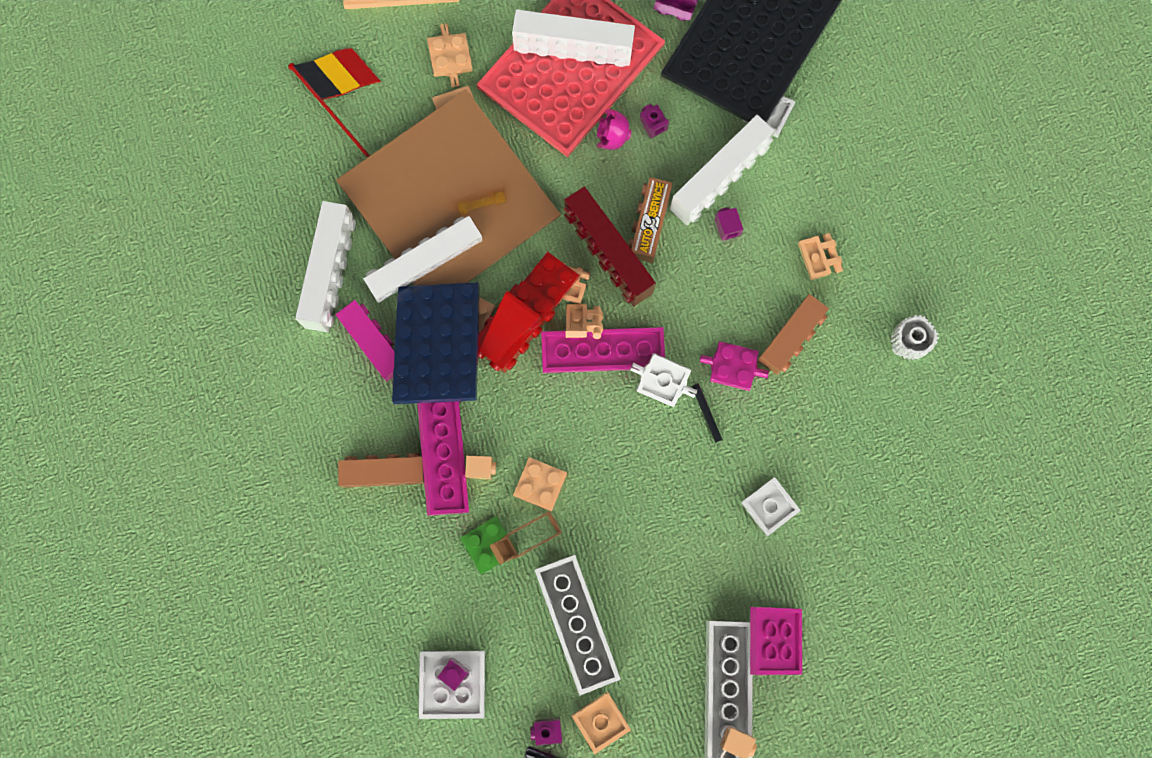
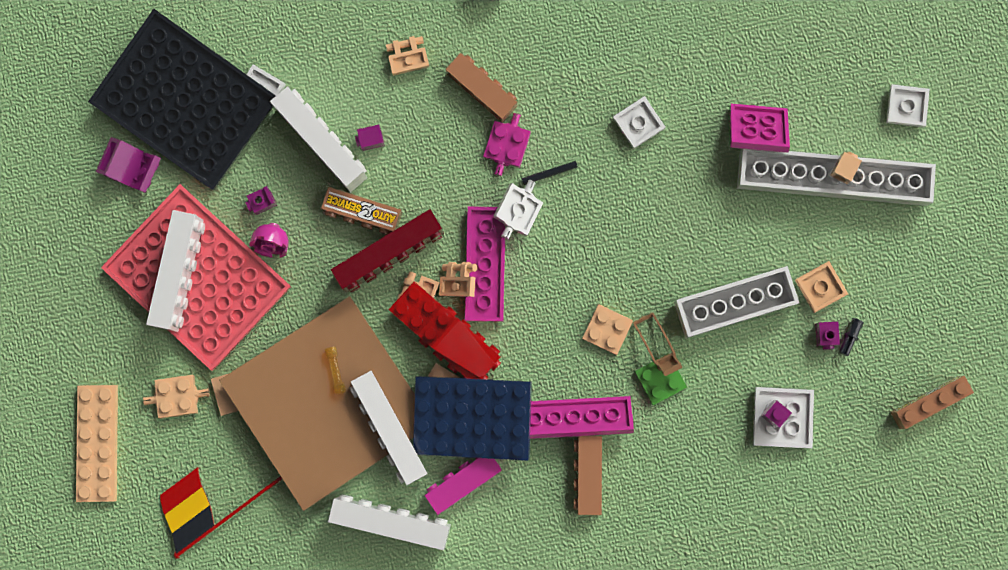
camera: 80 degrees left, 5 degrees up
light nougat brick [465,456,496,480] -> none

